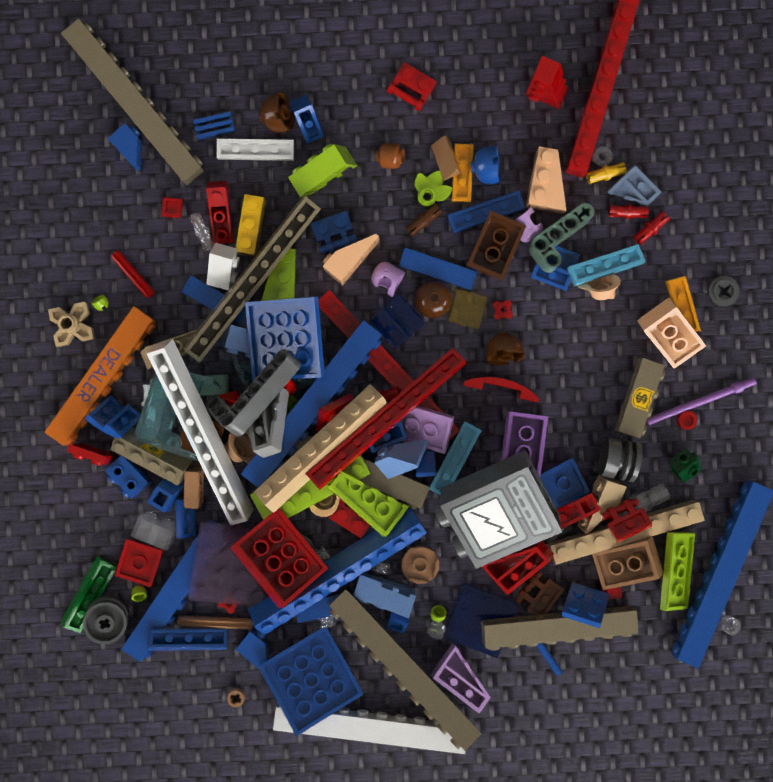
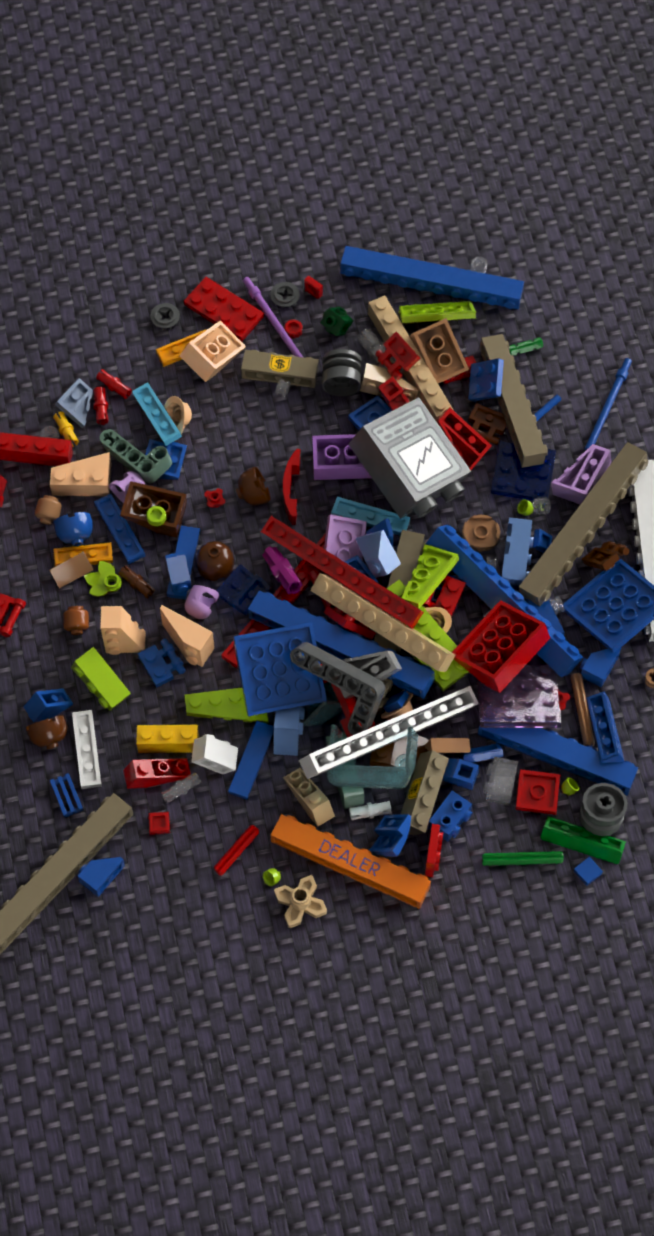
camera: 100 degrees left, 25 degrees down
dark tan brick [183,196,320,362] -> none
clear yellow piece [449,289,488,330] -> none
none -> medium nougat head [35,495,62,525]
none -> light nougat wedge [101,606,146,655]
none -> lime tile [146,506,166,526]
none -> slope [165,551,192,593]
none -> red plate [184,277,264,342]
none -> magenta piece [262,546,302,594]
none -> dark grey gear [270,282,300,309]
none -> clear bush [275,379,291,397]
none -> red tile [304,275,323,299]
none -> blue tile [383,690,409,713]
none -> green axle [482,851,564,866]
none -> green axle [509,337,543,356]
none -> blue tile [573,856,603,886]
none -> reddish brown plate [582,541,629,571]
none -> blue bar [585,358,632,451]

